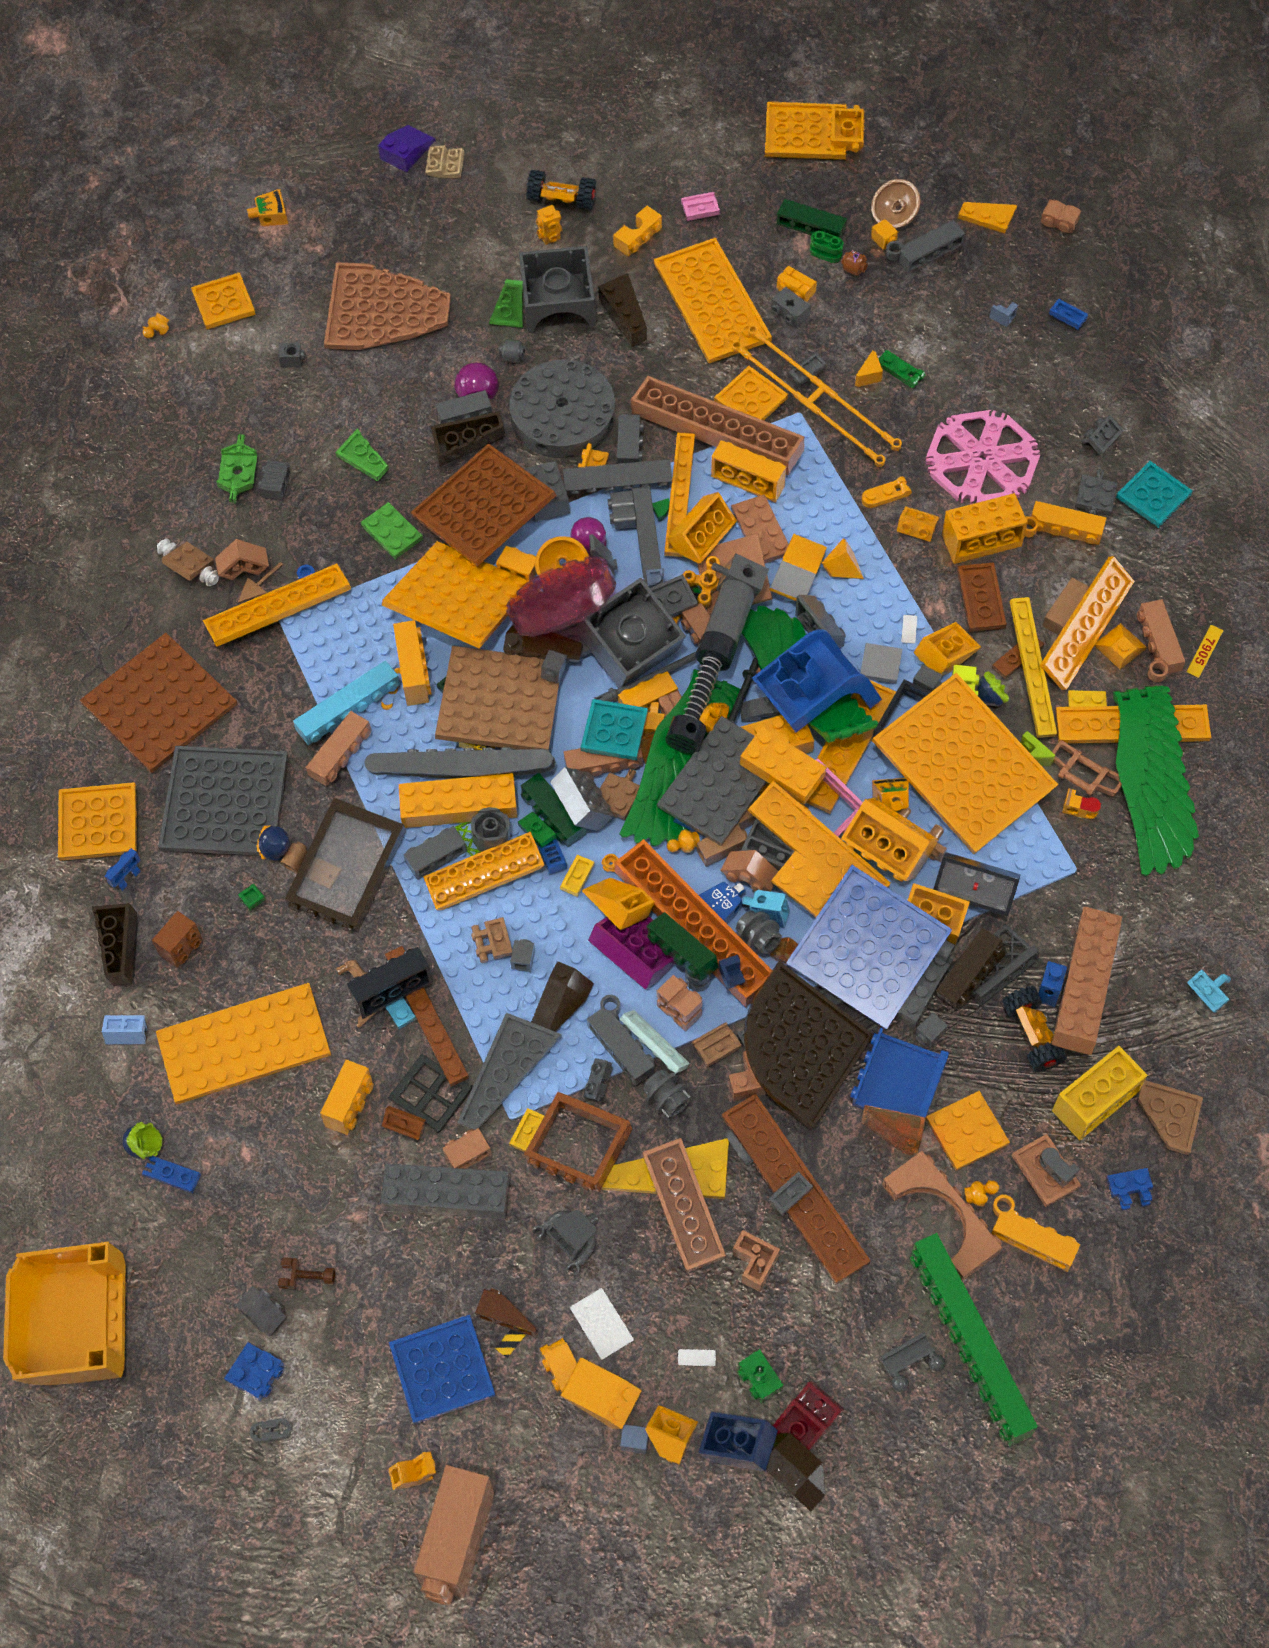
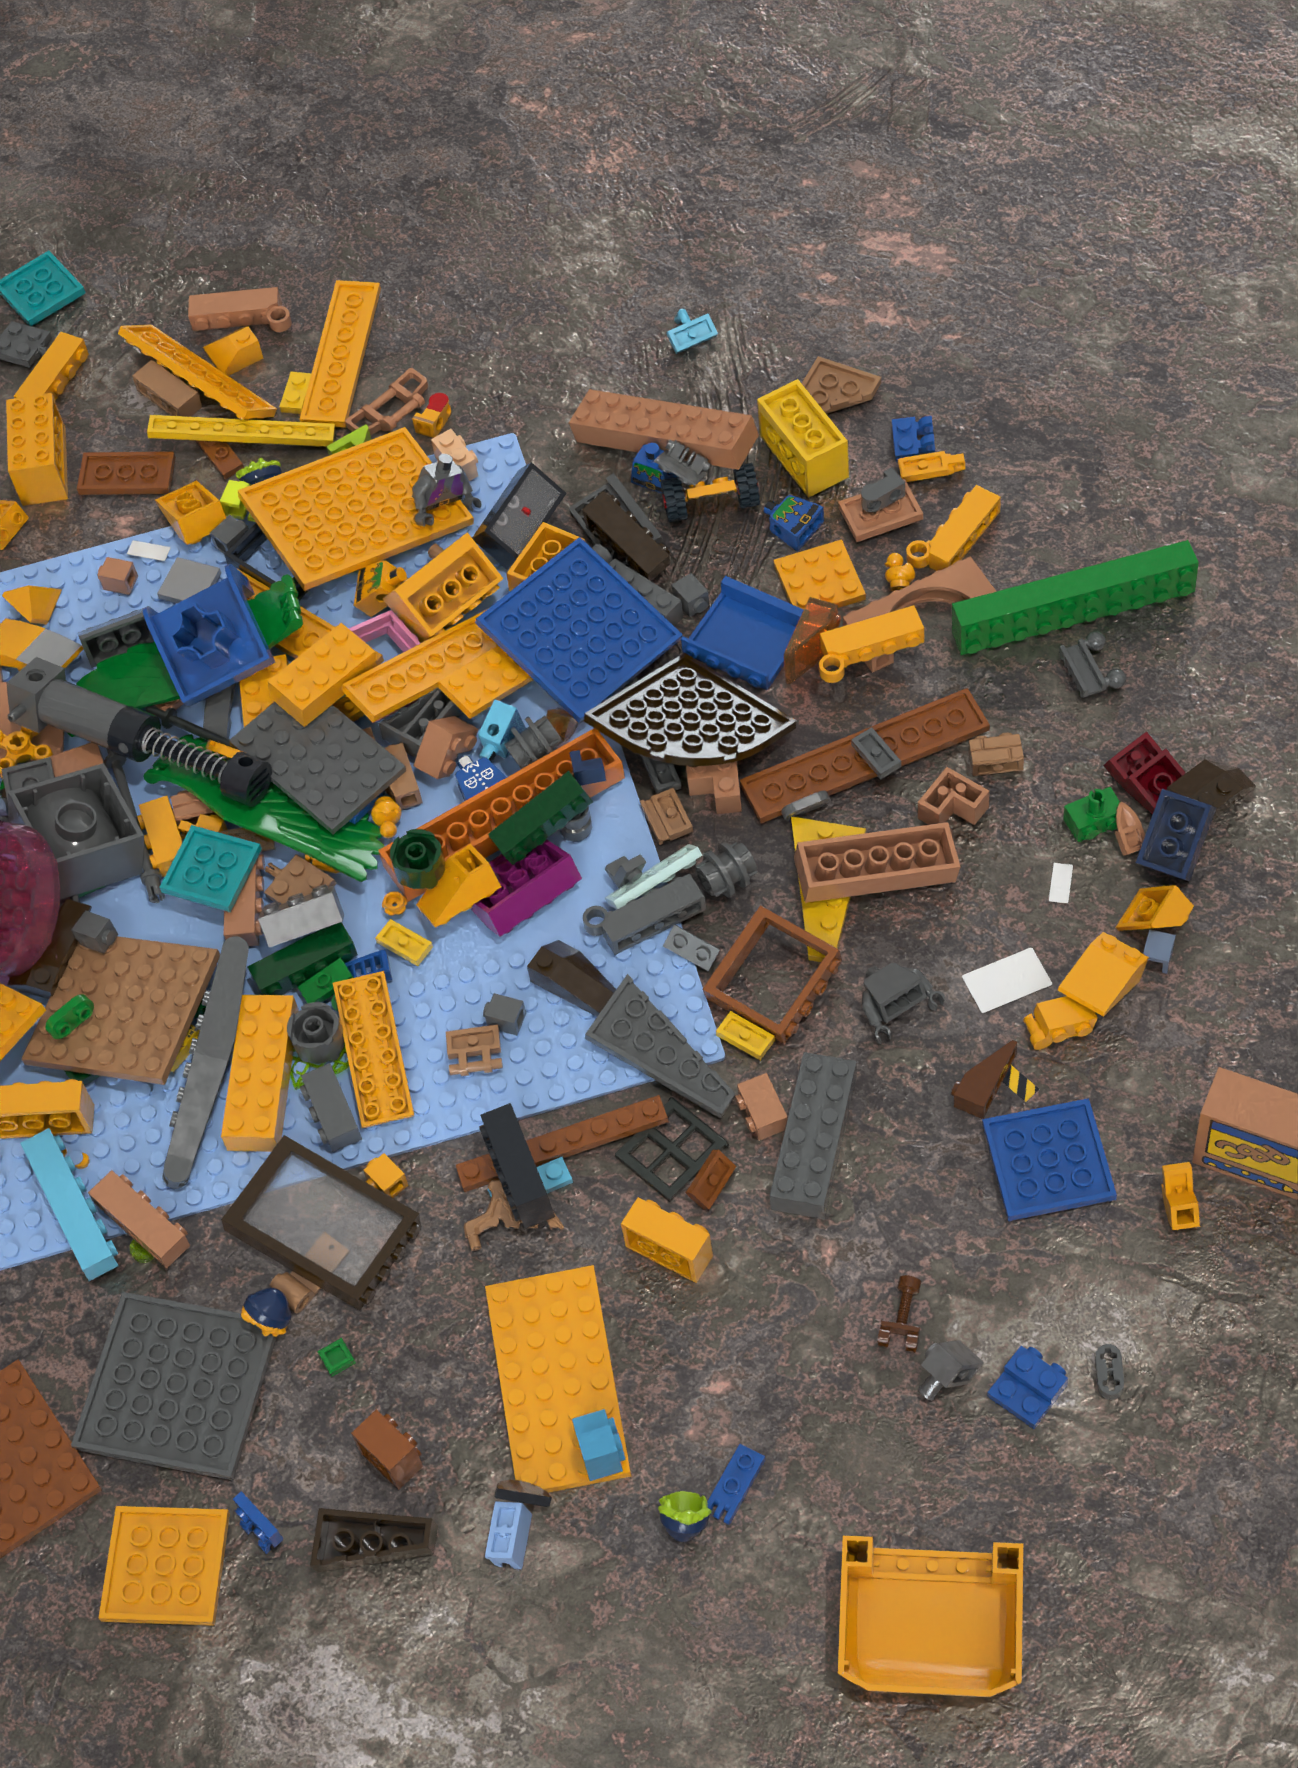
camera: 75 degrees left, 5 degrees down
nougat brick [657,975,702,1032] -> none
green animal [1113,685,1199,876] -> none
yellow sticker [1187,625,1223,678] -> none
none -> green plate [45,994,94,1039]
none -> nougat brick [98,557,138,595]
none -> light orange brick [363,1153,408,1198]
none -> dark green brick [390,829,445,889]
none -> dark grey torso [412,454,482,527]
none -> light nougat brick [431,429,478,481]
none -> black tile [494,1480,552,1507]
none -> dark azure brick [572,1409,626,1481]
none -> dark grey bracket [605,854,646,888]
none -> dark grey hinge [654,440,711,486]
none -> blue torso [764,495,824,552]
none -> light orange hinge [819,605,924,683]
none -> light orange hinge [898,451,965,482]
none -> medium nougat brick [969,733,1024,776]
none -> nougat plate [1115,802,1145,856]

